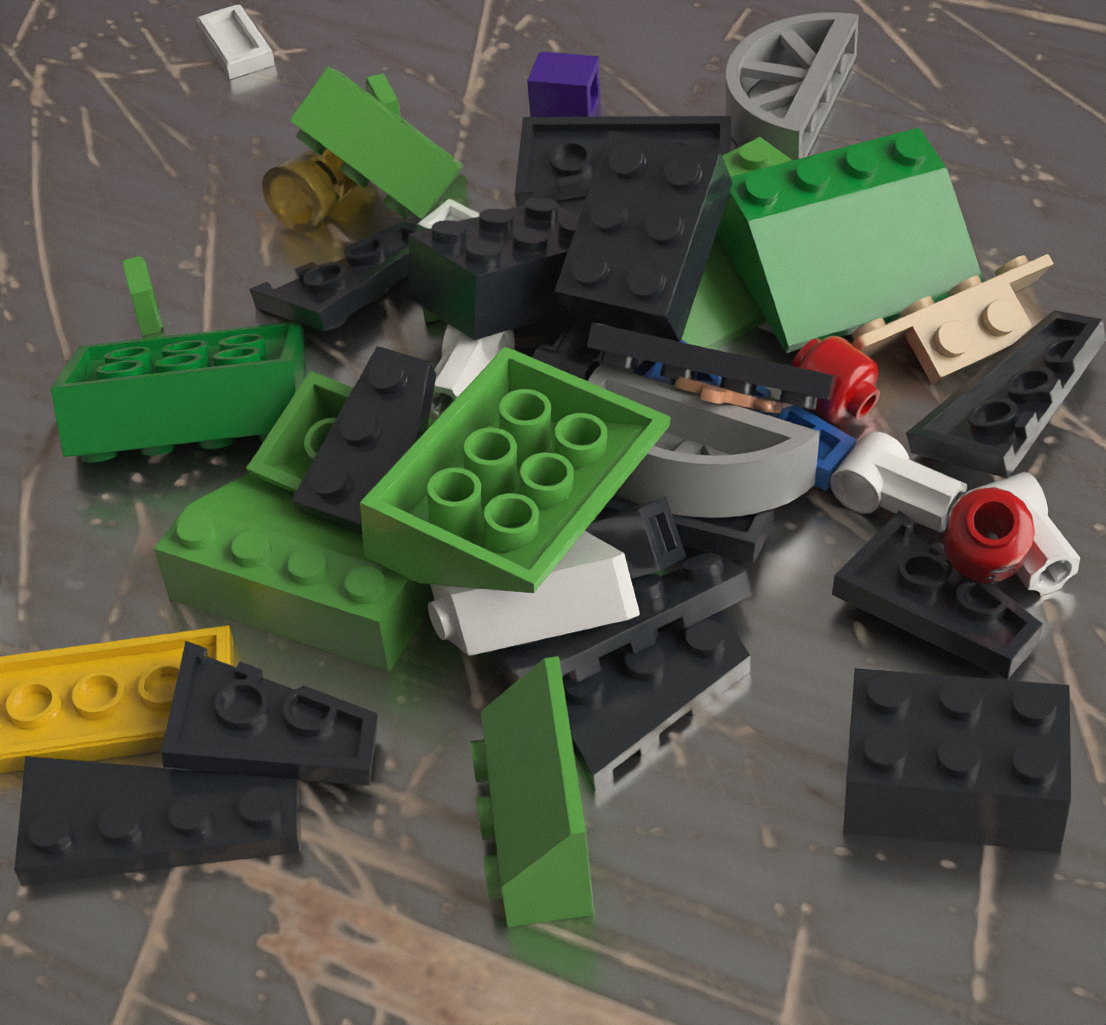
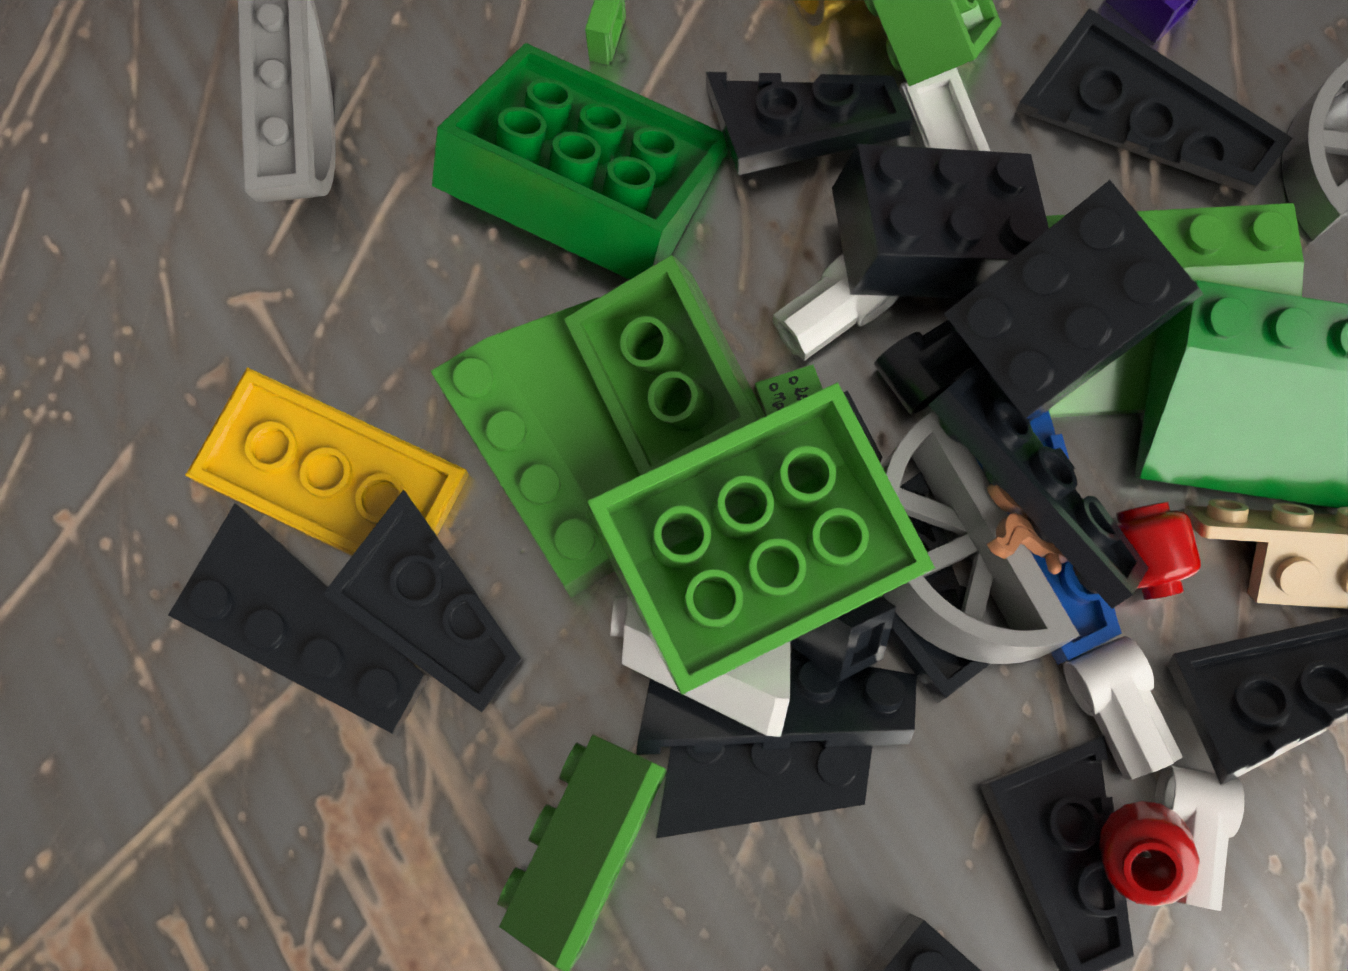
camera: 30 degrees right, 30 degrees up
black wing [291,346,437,534] -> none

